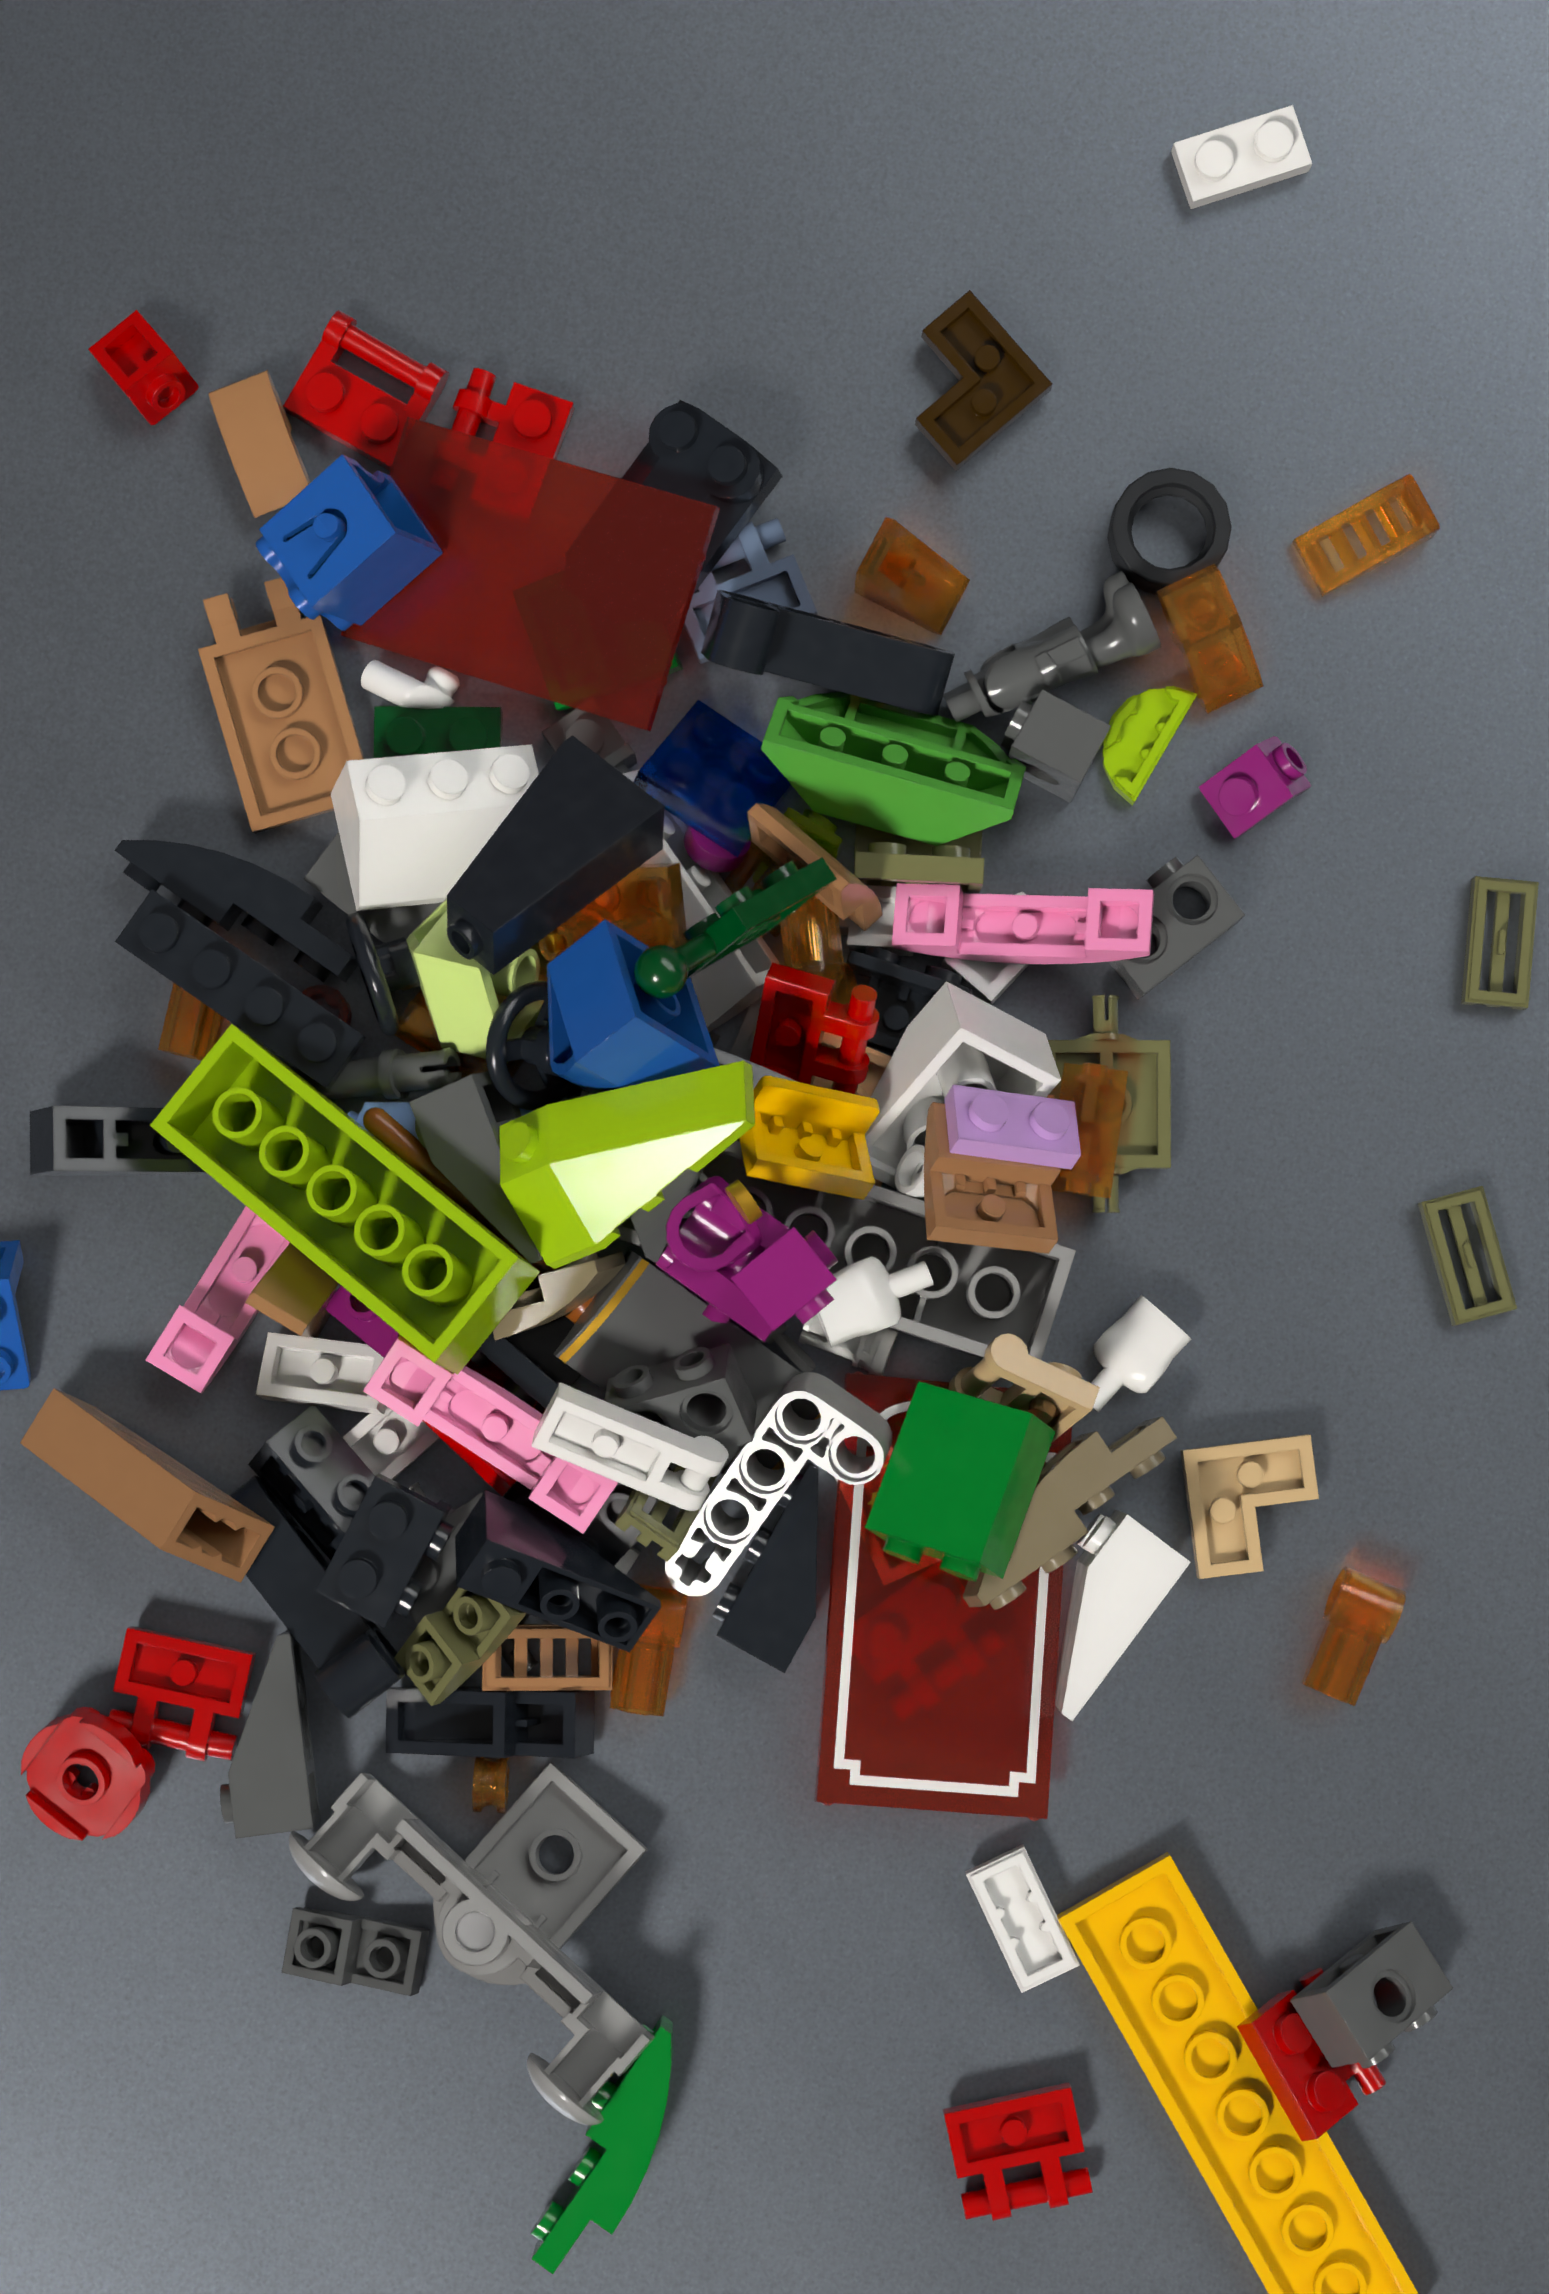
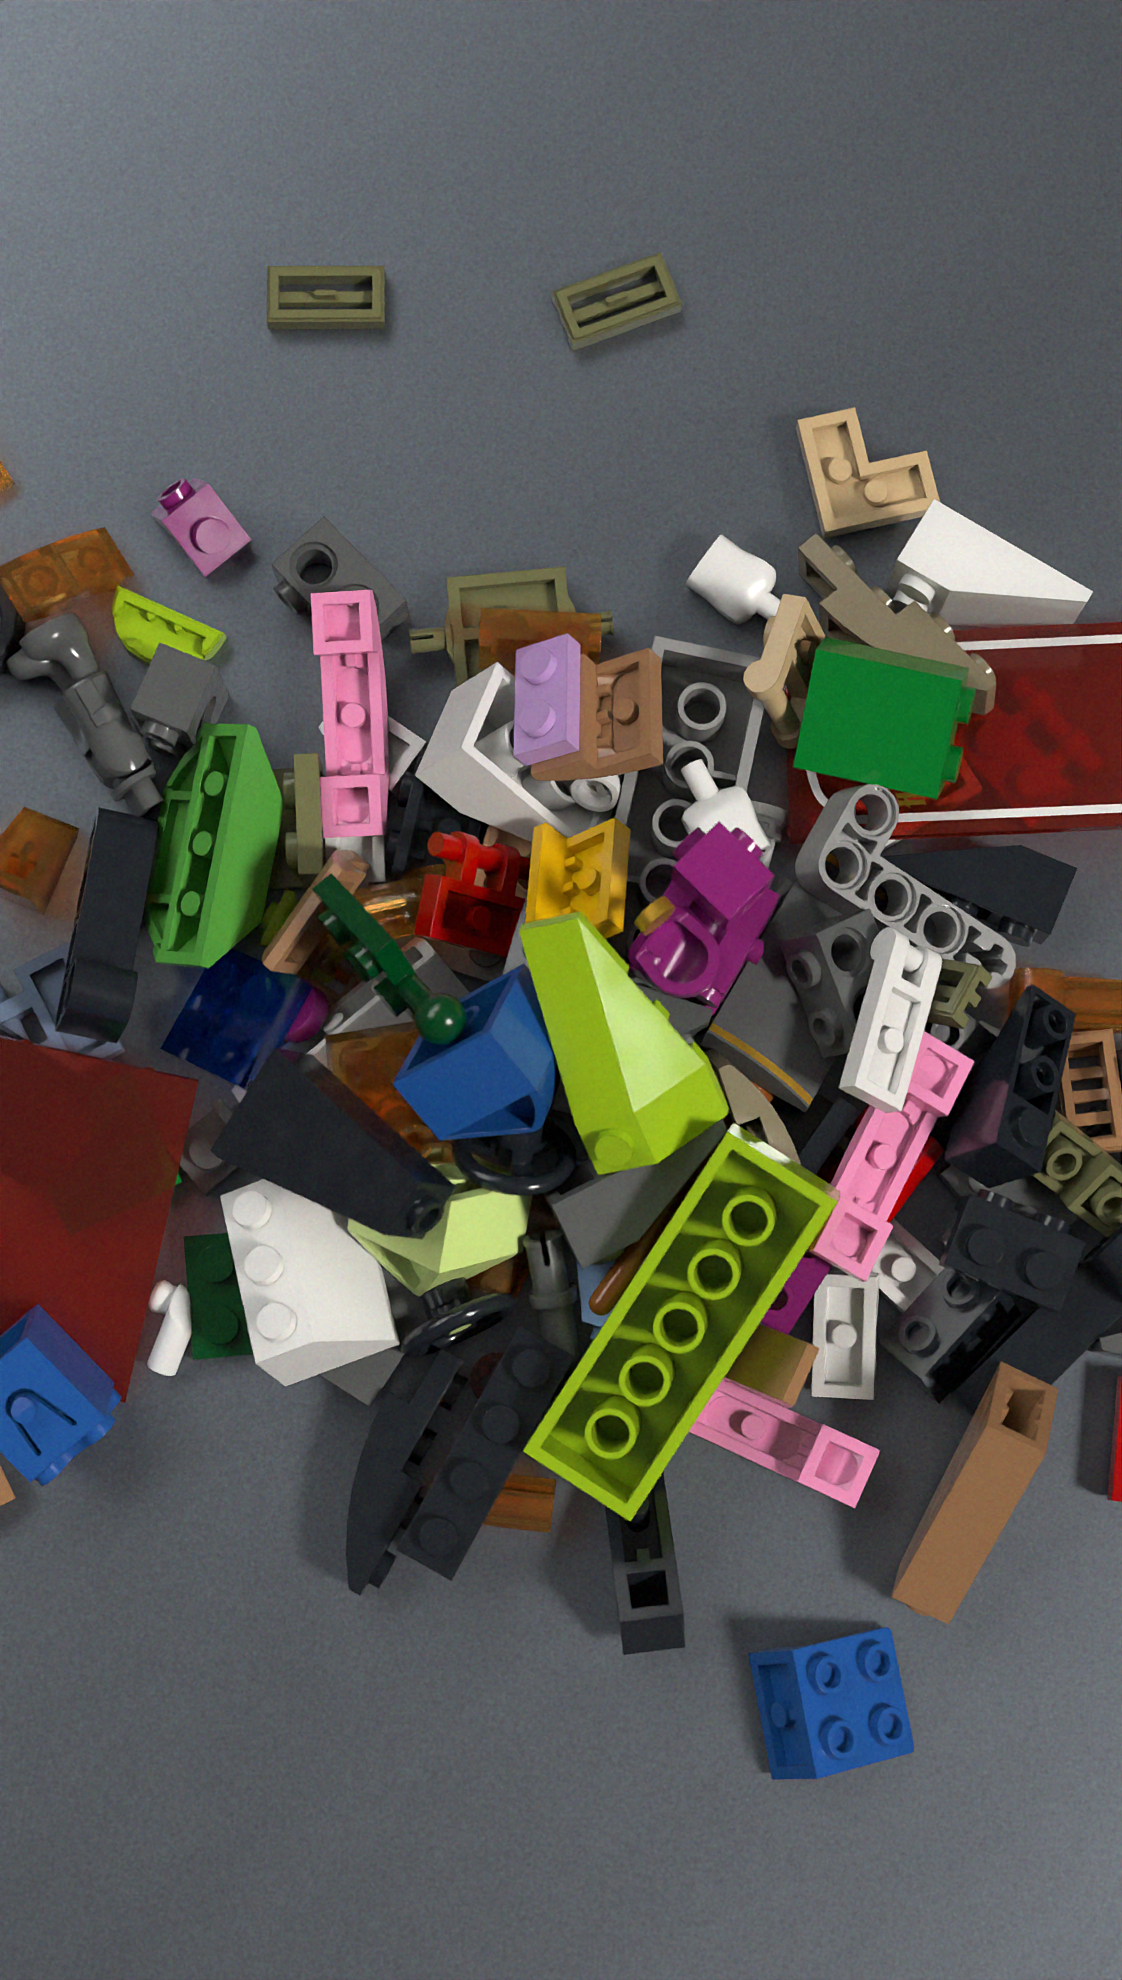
camera: 100 degrees left, 5 degrees down
medium nougat tile [198,577,364,834] -> none
clear orange piece [1301,1566,1406,1706] -> none

